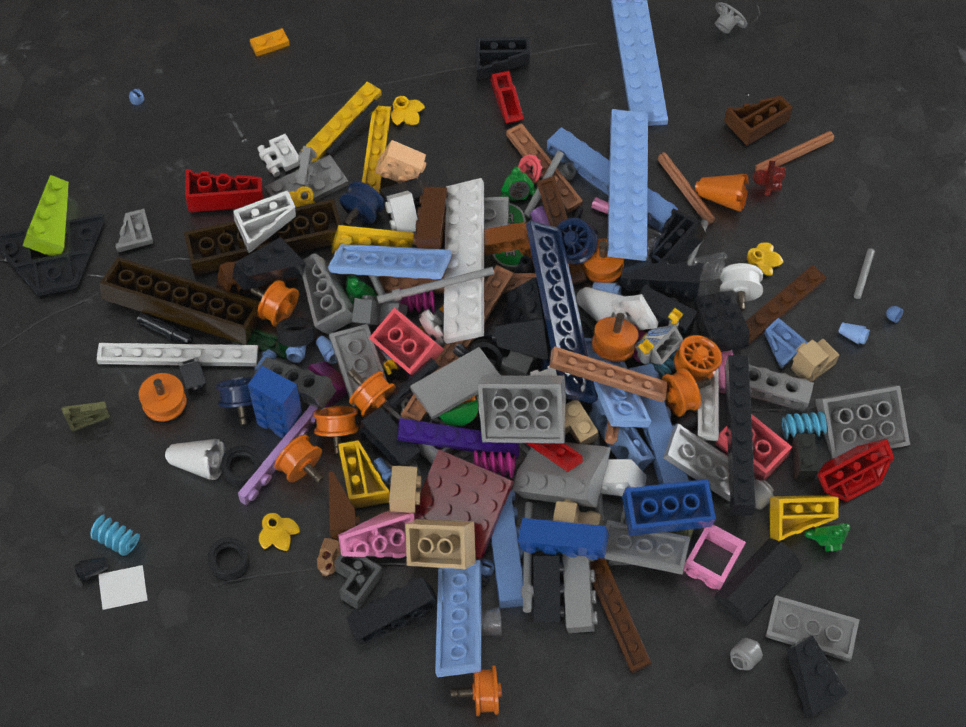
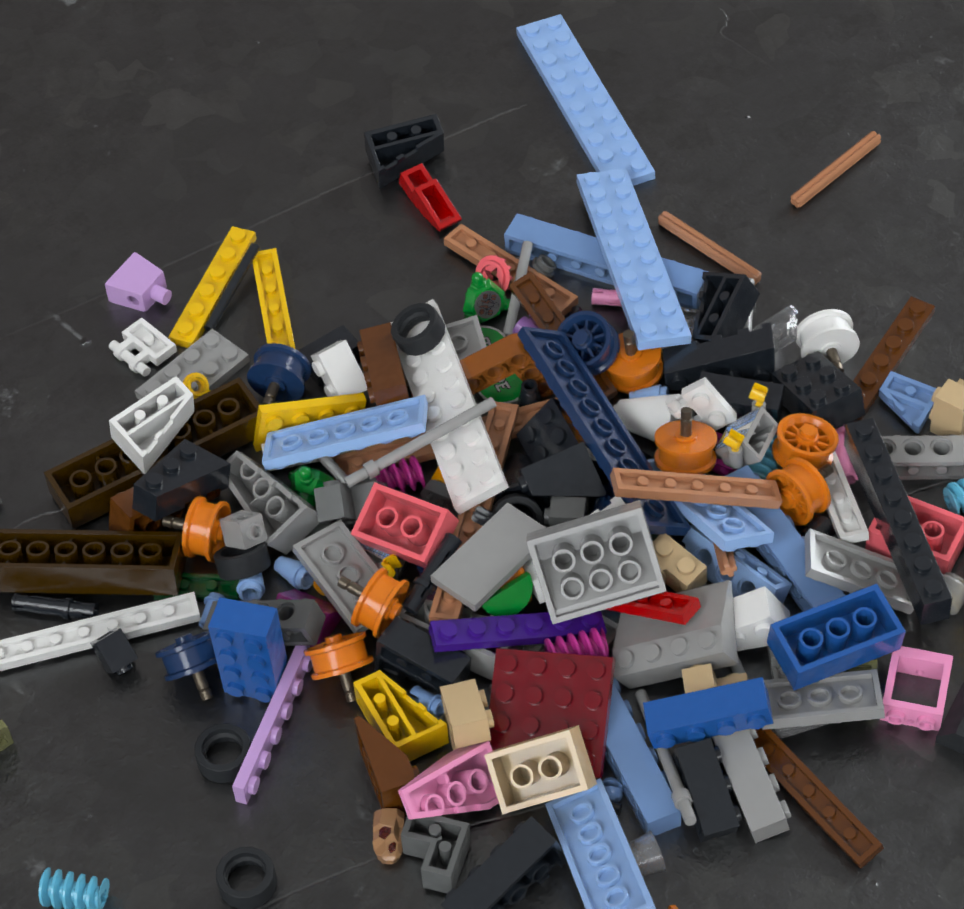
camera: 10 degrees left, 10 degrees down
orange wheel [139,373,187,422] -> none
white cone [165,439,226,480] -> none
red wedge [185,169,264,212] -> none
light orange plate [249,28,290,57] -> none
yellow plate [259,513,300,551] -> none
orange wheel [274,435,324,484] -> none
light grey wing [295,146,317,187] -> none
light nougat brick [375,140,426,183] -> none
yellow plate [391,96,425,126] -> none
white plate [419,310,446,347] -> none
orange cone [695,174,749,212] -> none
light grey wheel [715,2,748,33] -> none
reddish brown wedge [724,95,793,145] -> none
yellow plate [747,243,783,276] -> none
clear red hips [753,160,785,195] -> none
none -> lavender torso [105,252,172,312]
none -> light grey brick [219,510,268,550]
none -> black tyre [391,303,445,356]

